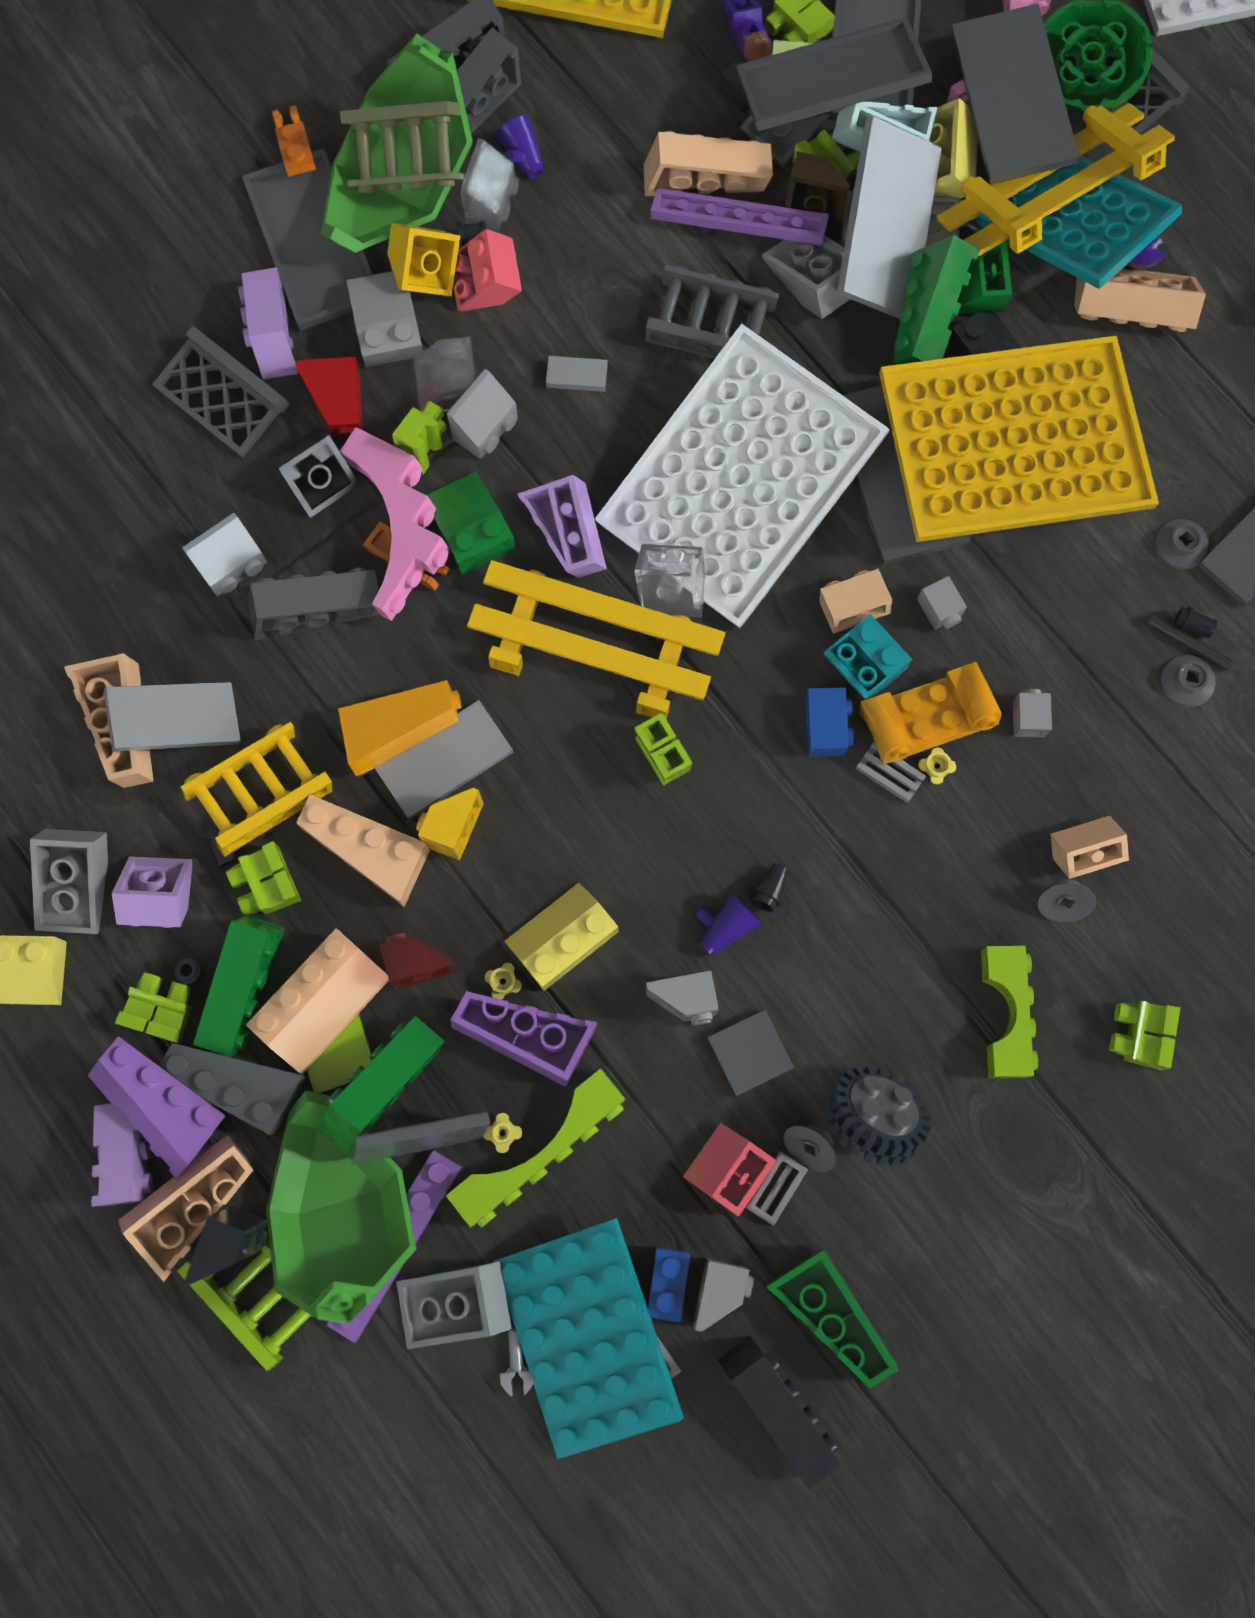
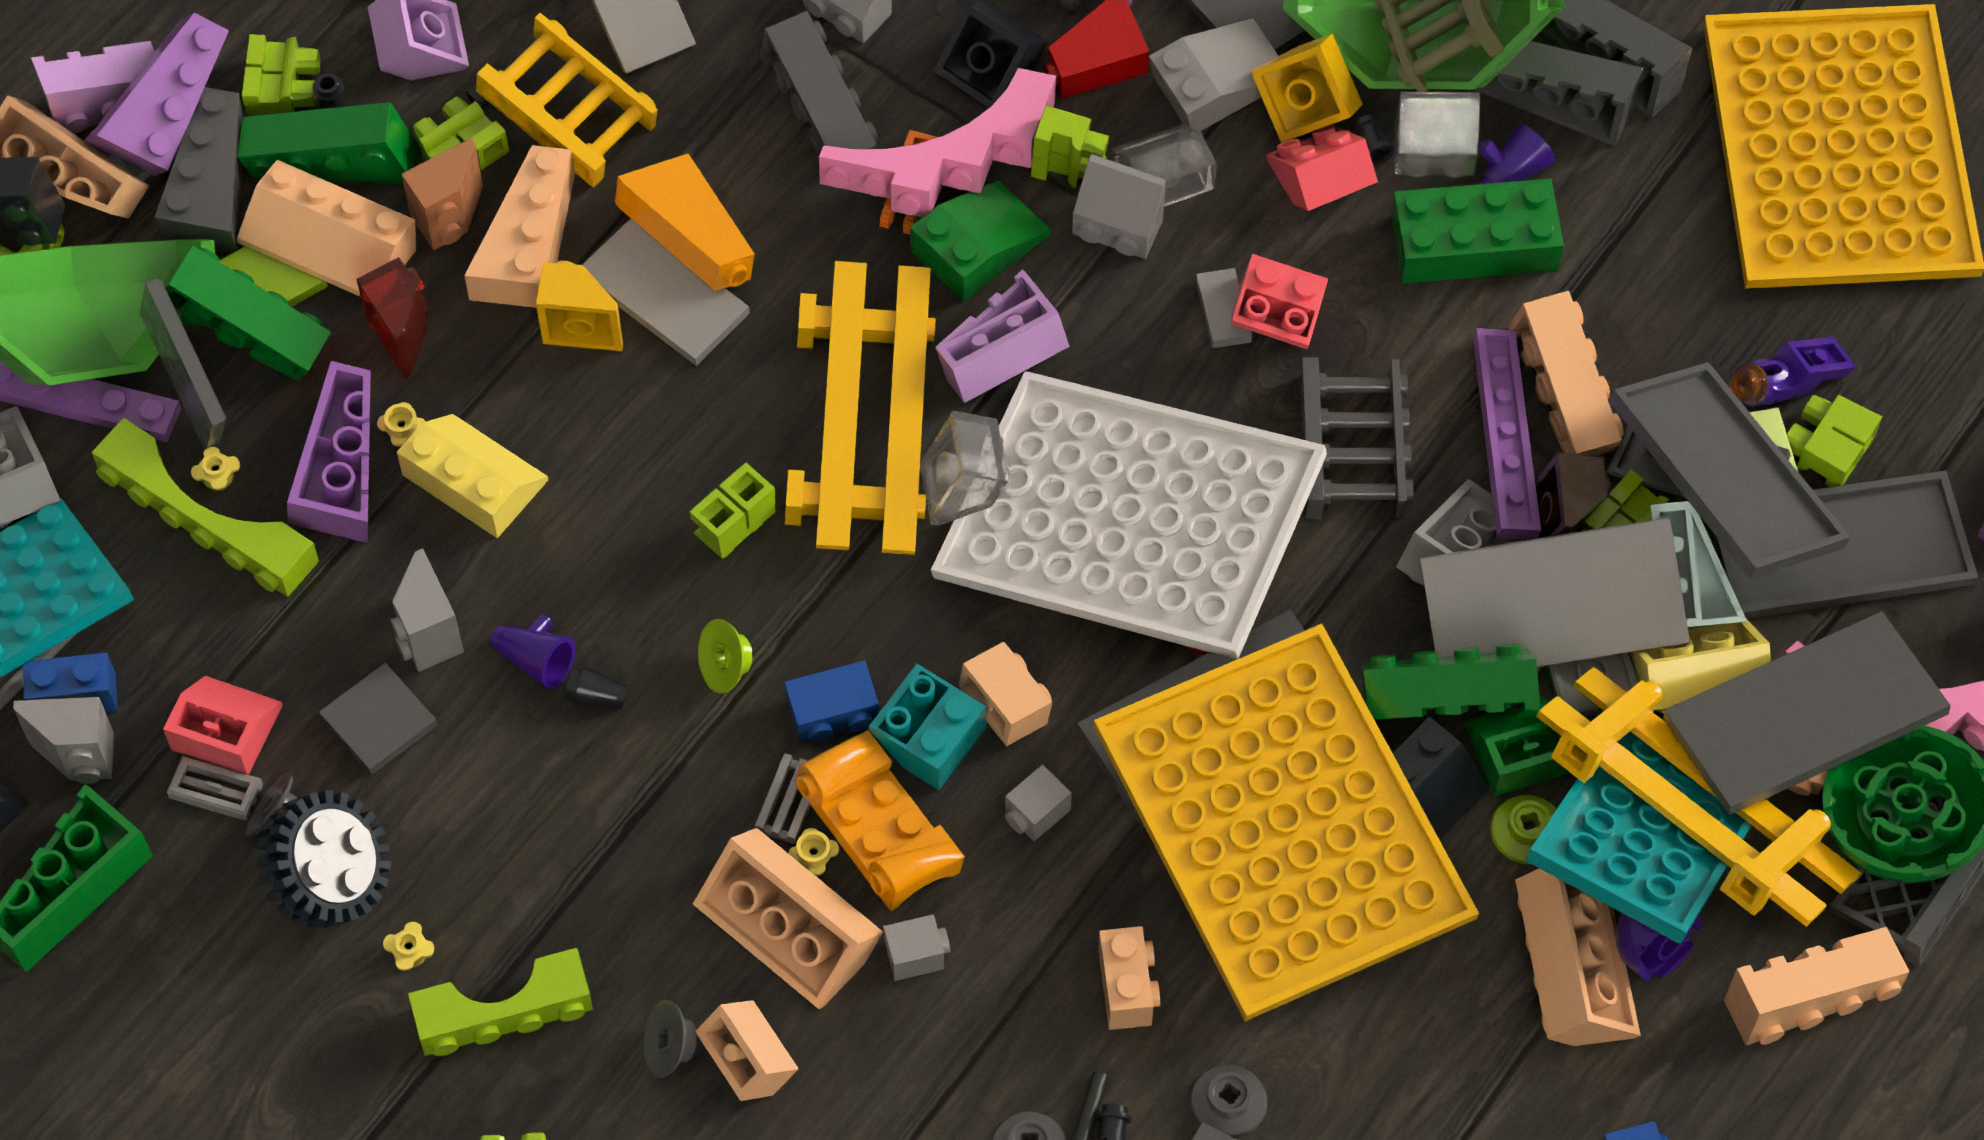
camera: 75 degrees right, 15 degrees down
none -> light yellow plate [383,922,434,971]
none -> nougat slope [402,138,483,250]
none -> light nougat slope [693,828,883,1009]
none -> lime piece [698,619,752,694]
none -> light nougat brick [1098,926,1160,1030]
none -> coral slope [1231,254,1328,349]
none -> green brick [1390,178,1564,284]
none -> lime piece [1490,795,1557,865]
none -> light nougat wedge [1724,927,1909,1046]

